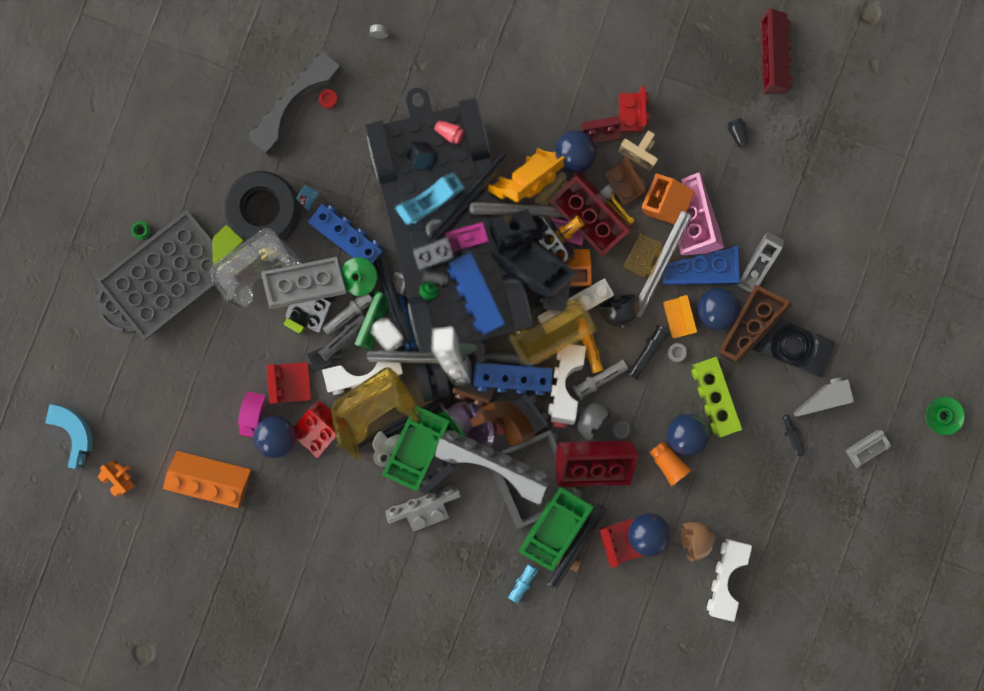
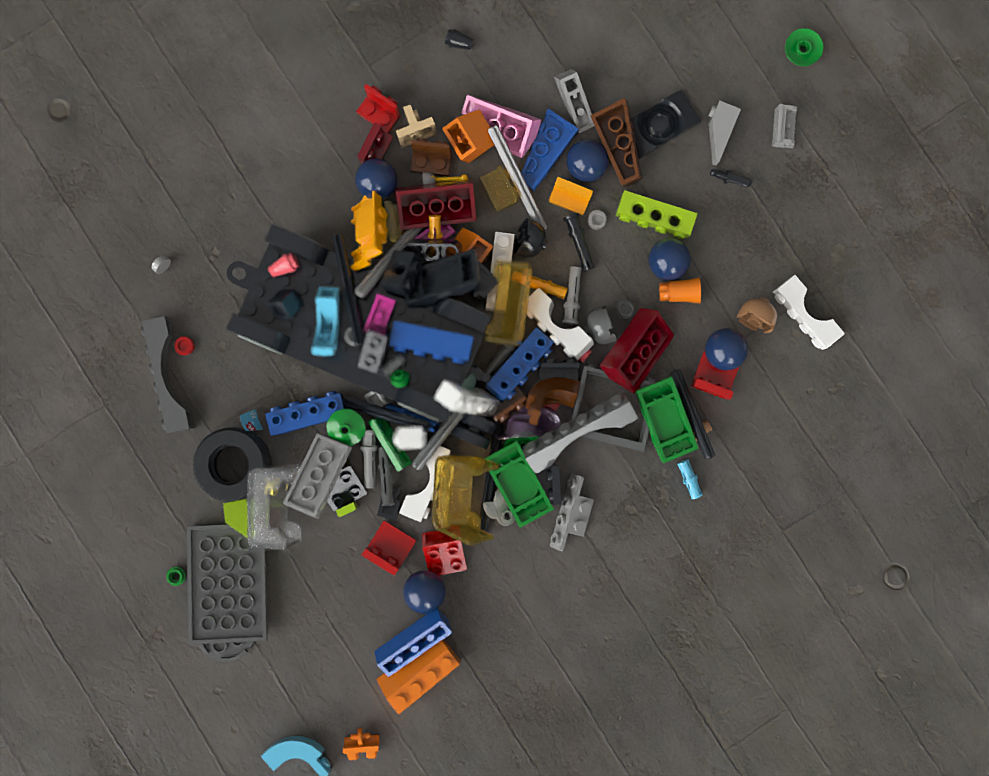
camera: 50 degrees left, 0 degrees up
dark pink brick [238,391,266,438] -> none
none -> blue brick [374,609,452,677]

